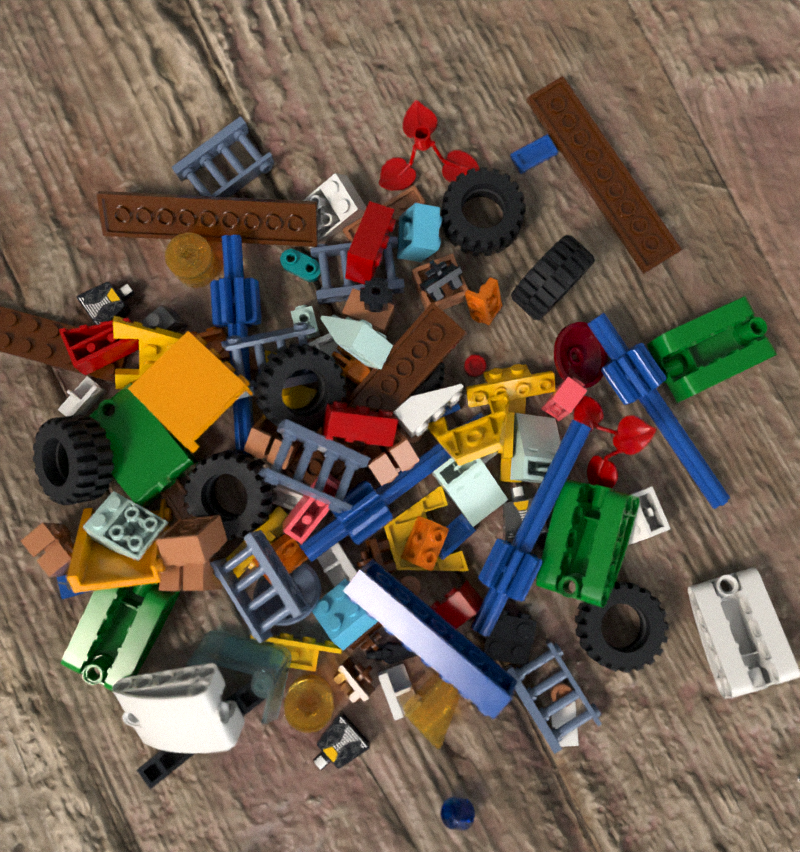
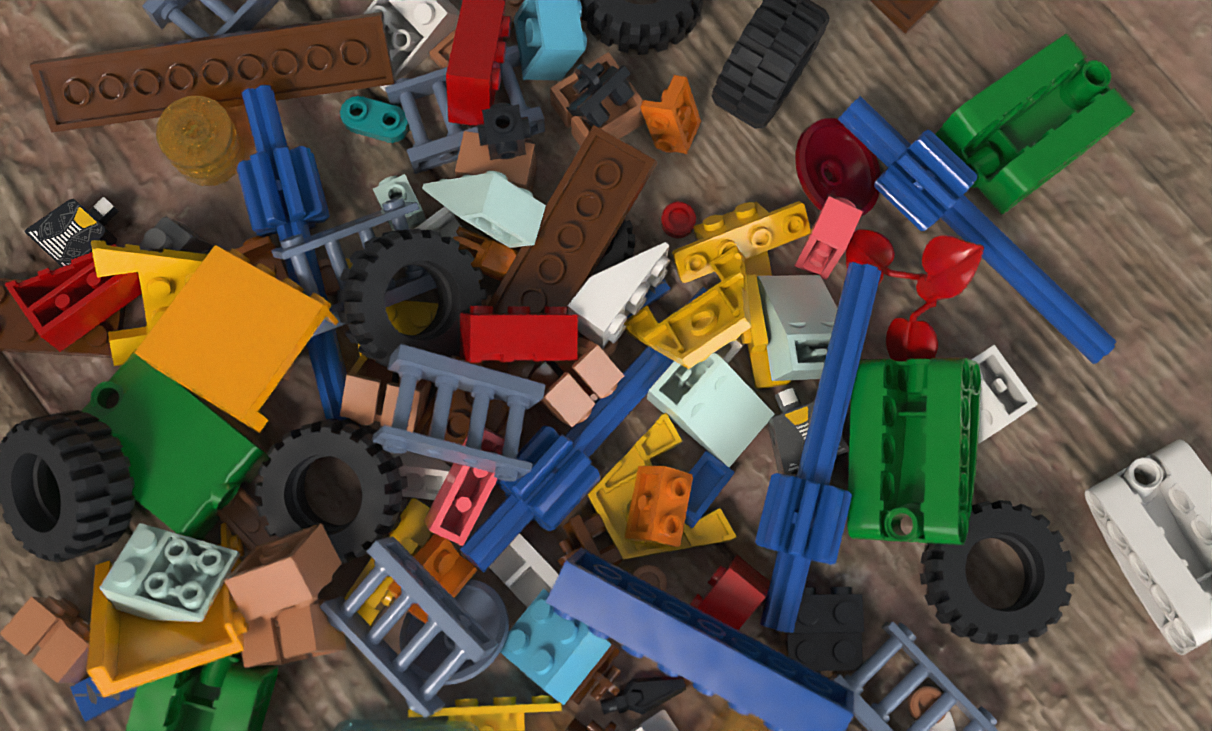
camera: 15 degrees left, 5 degrees down
white panel [58,376,106,416] -> none

